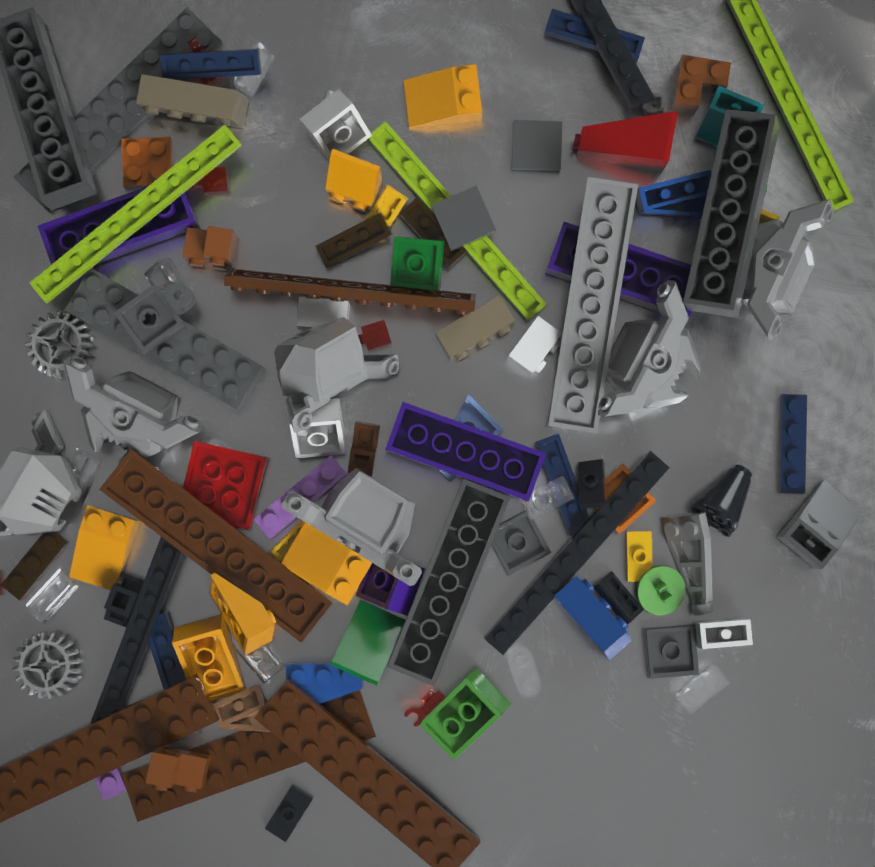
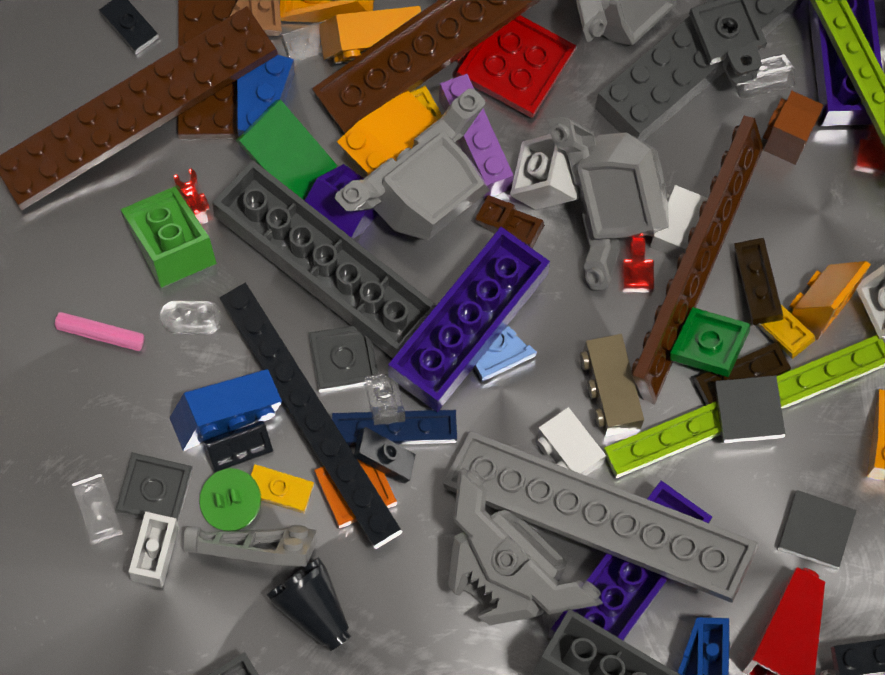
camera: 100 degrees right, 15 degrees down
none -> bright pink axle [55,312,145,351]

